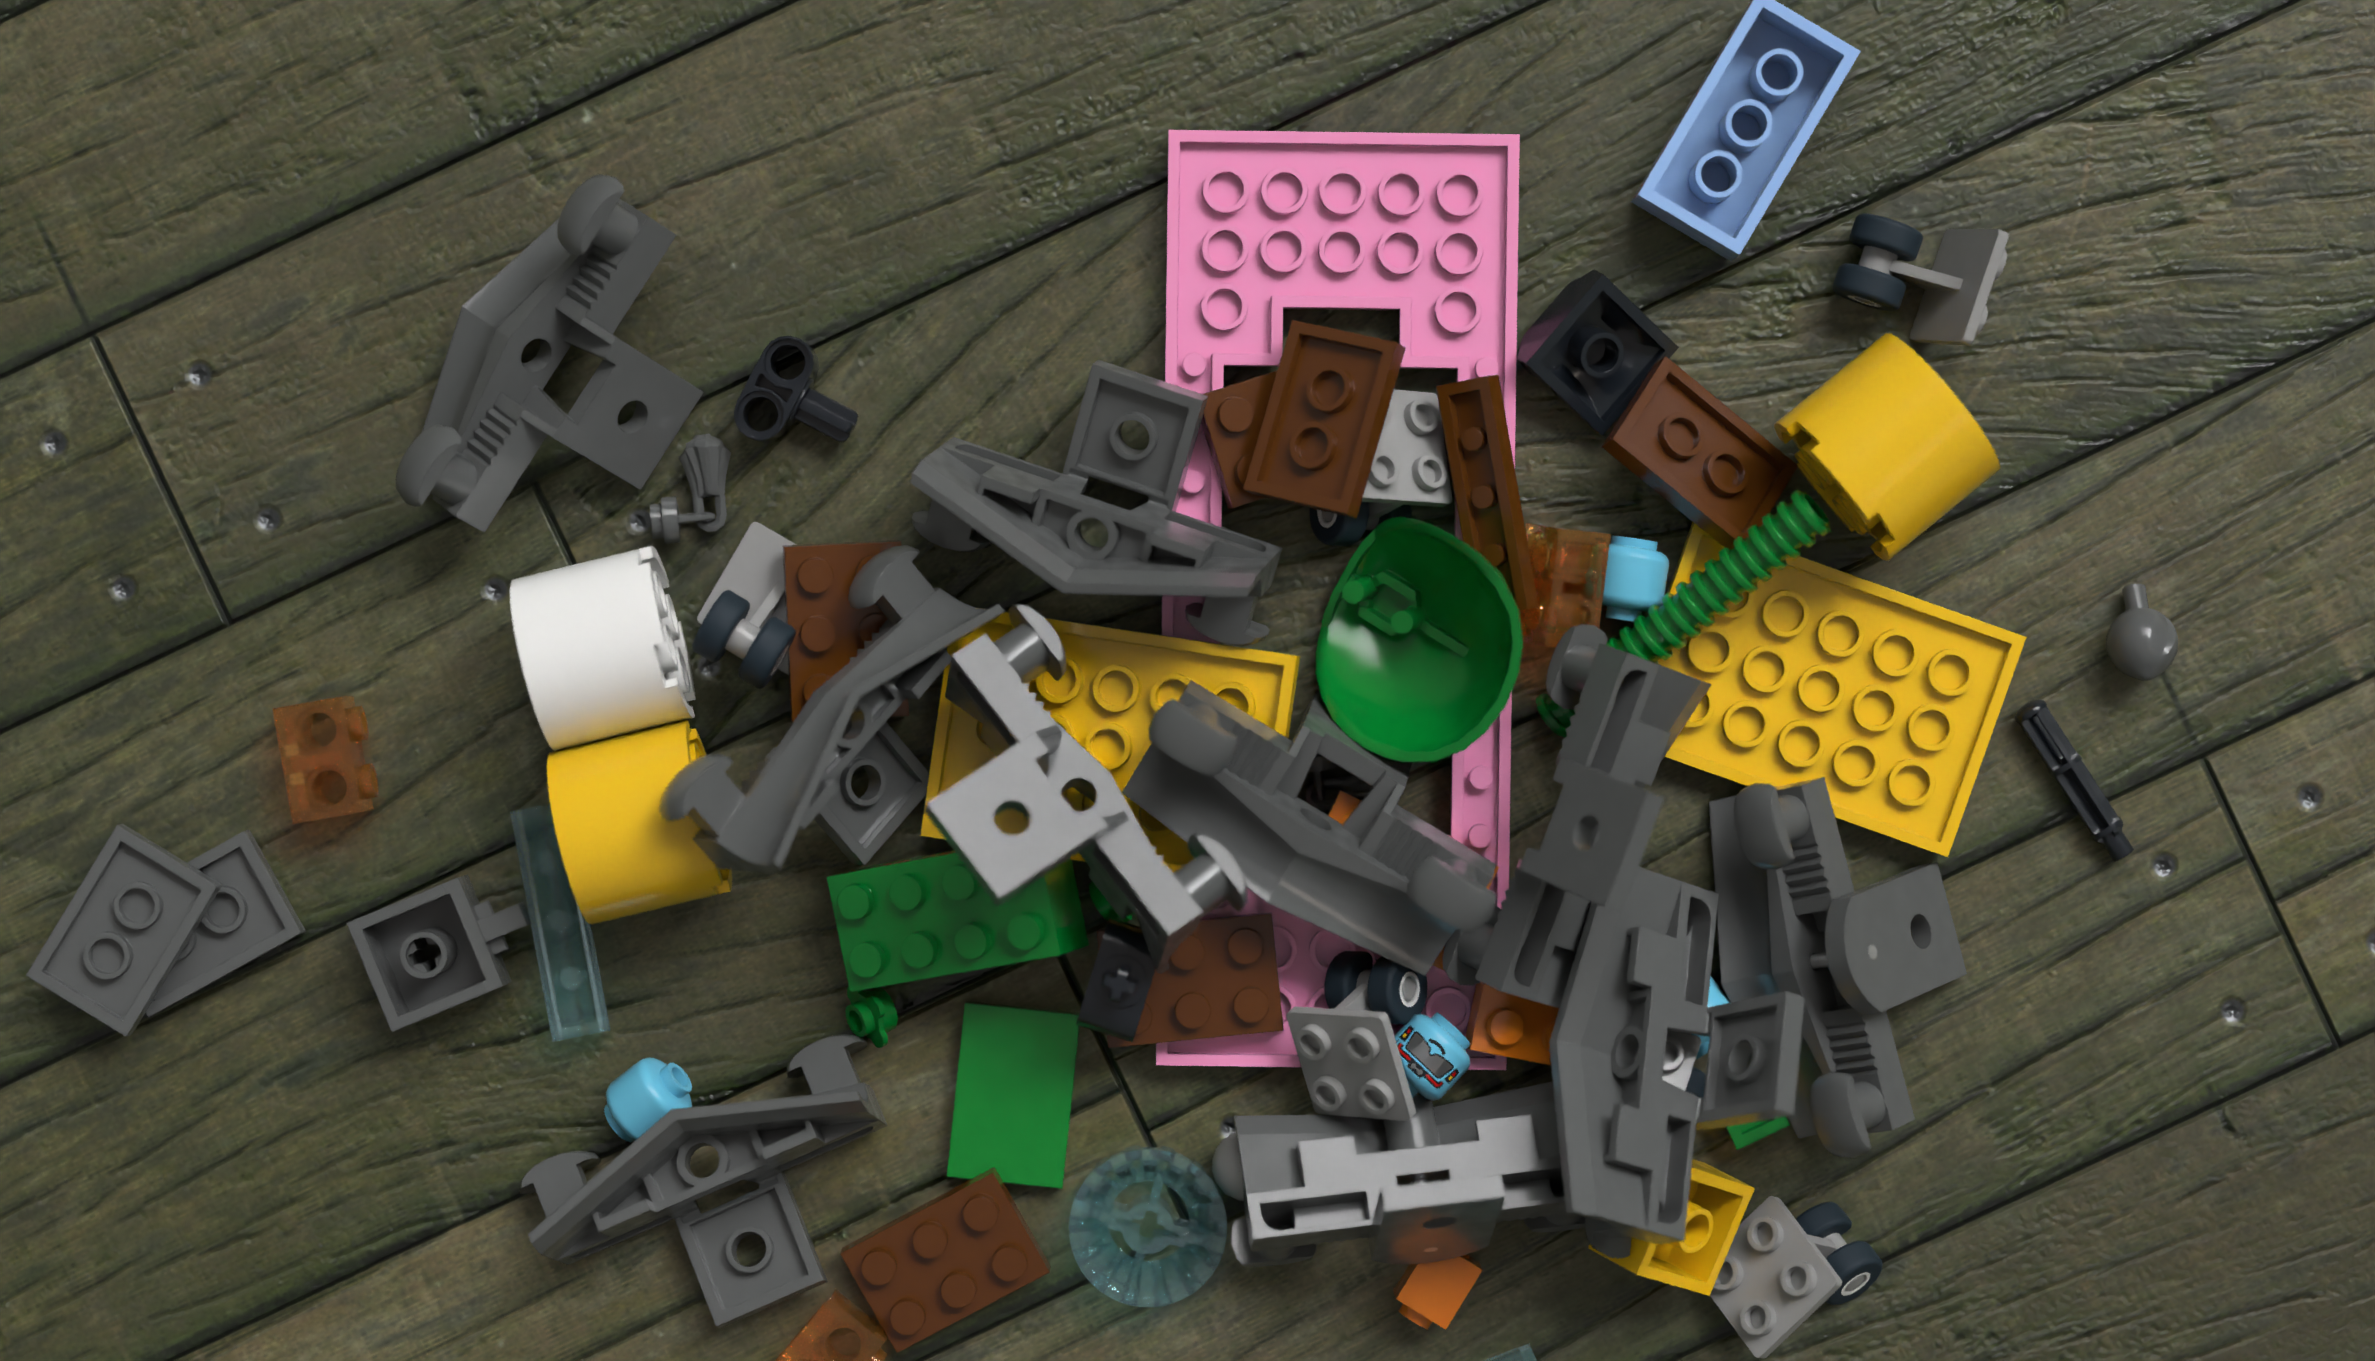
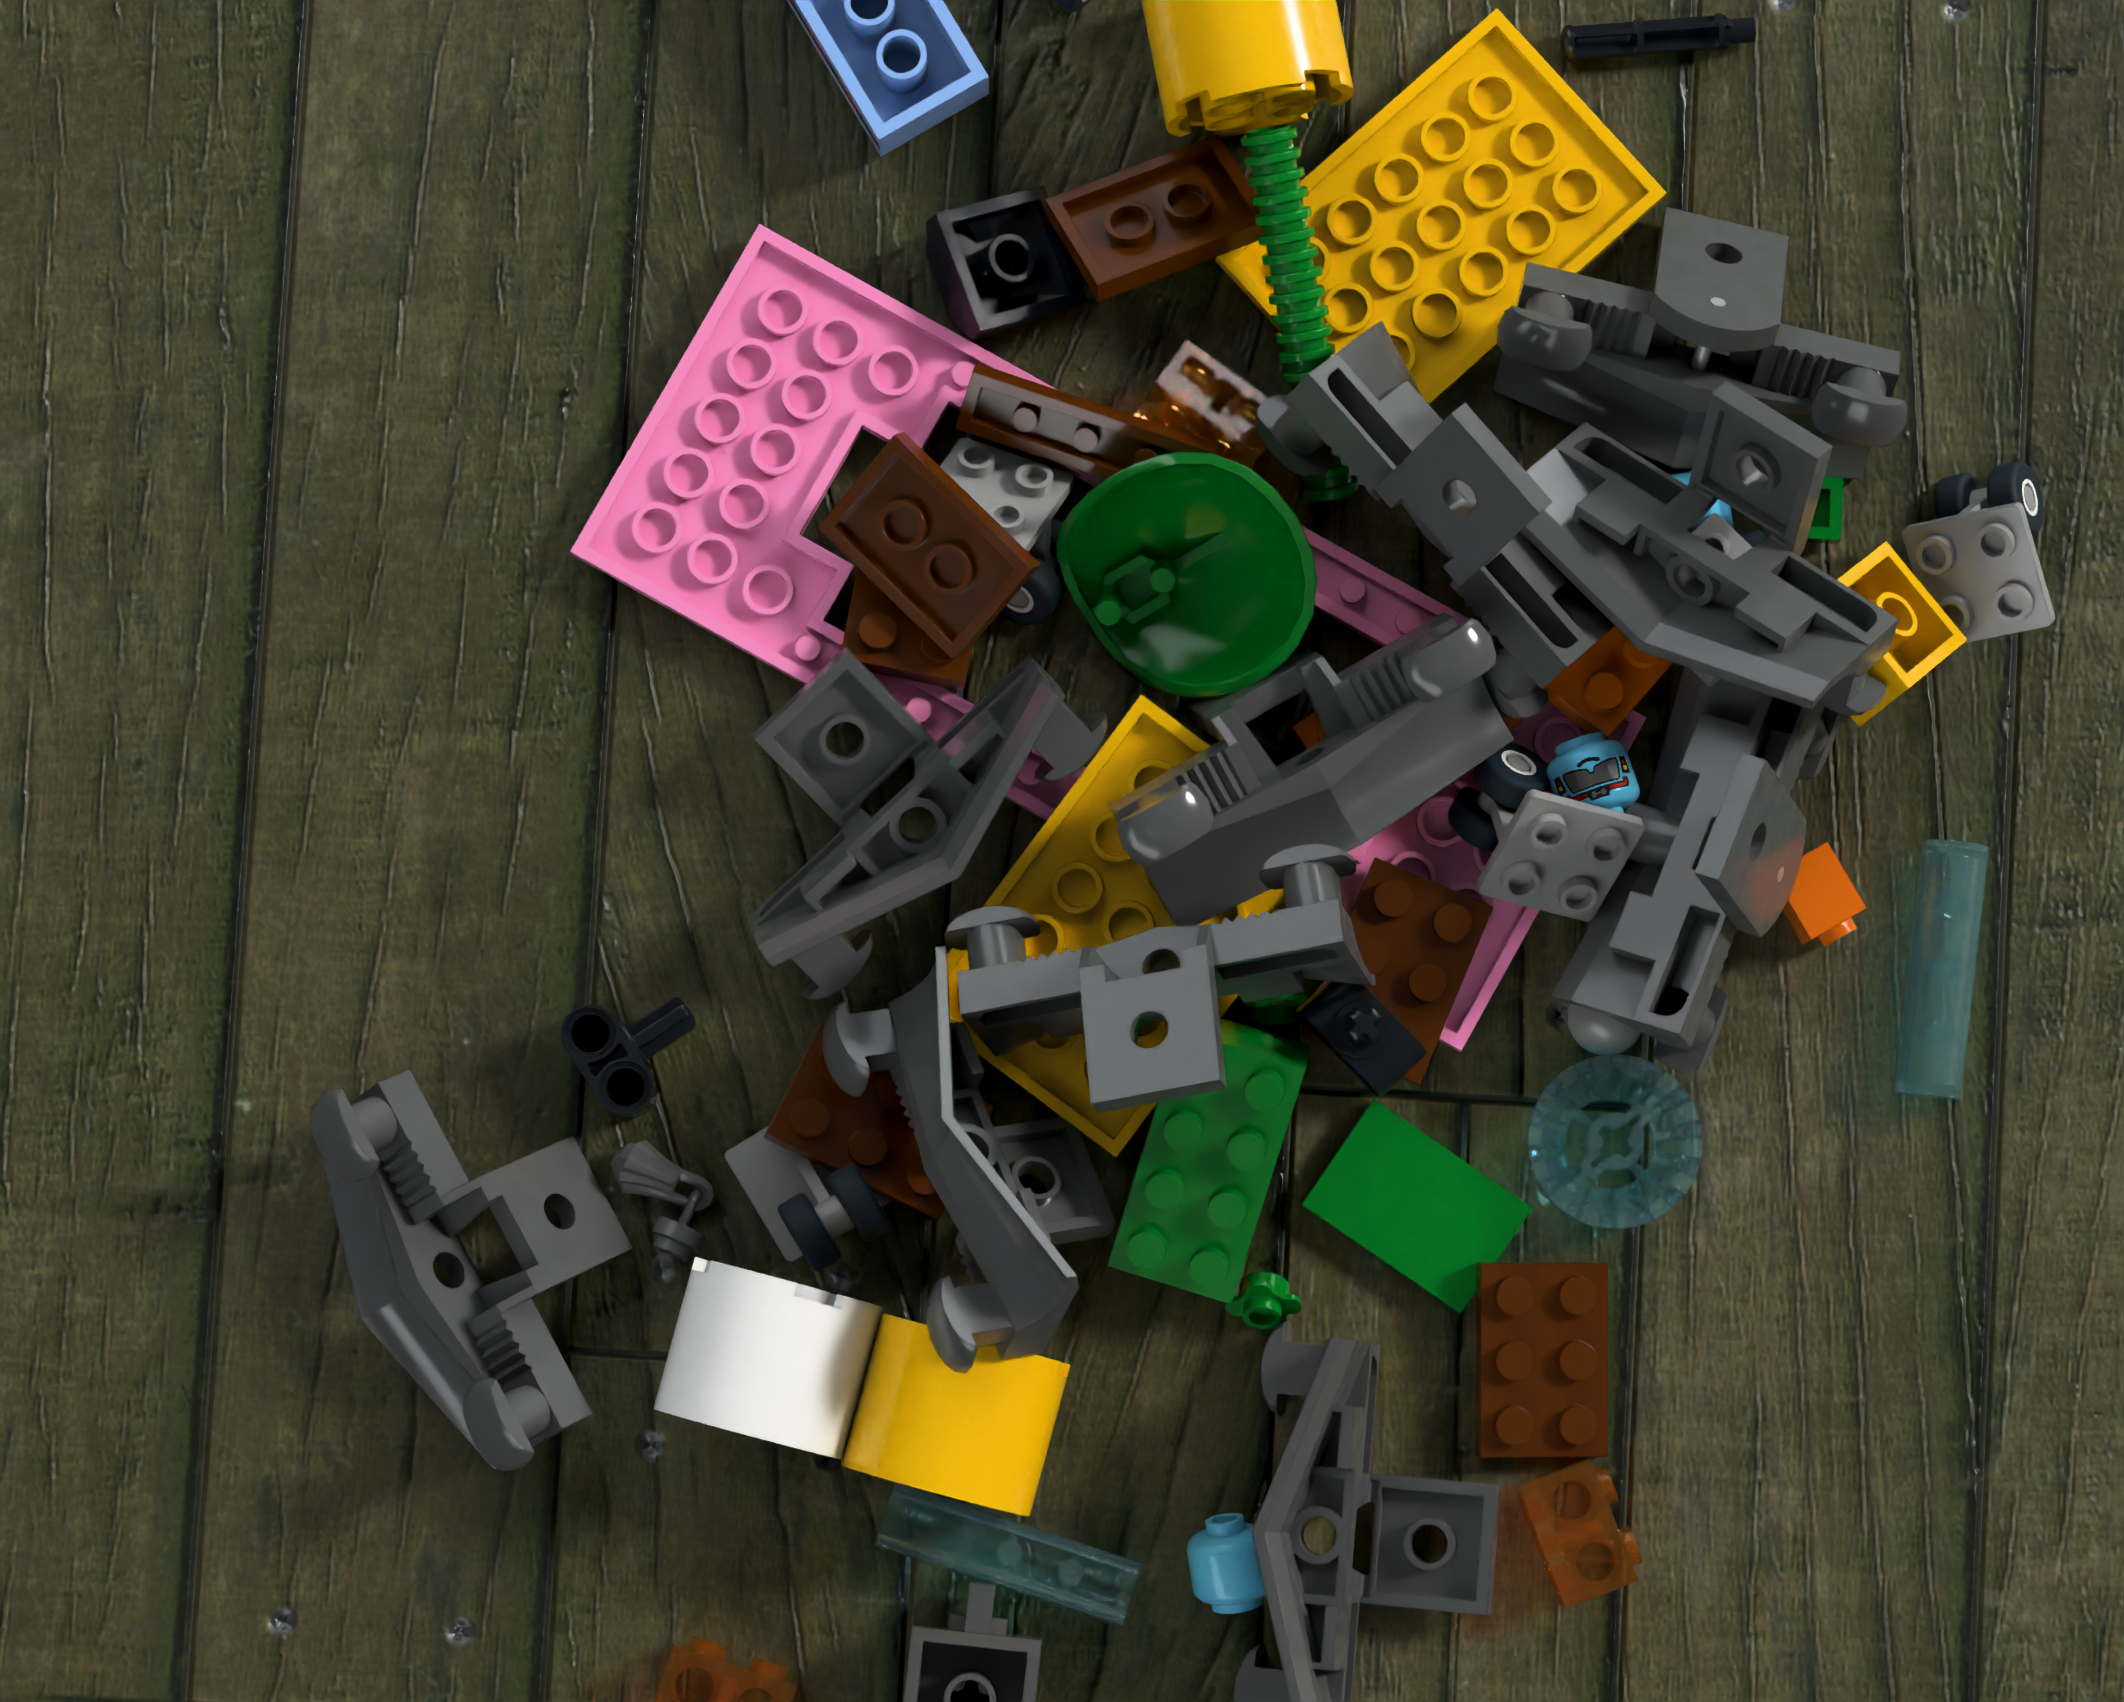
camera: 65 degrees left, 5 degrees down
medium azure head [1589,536,1669,622] -> none

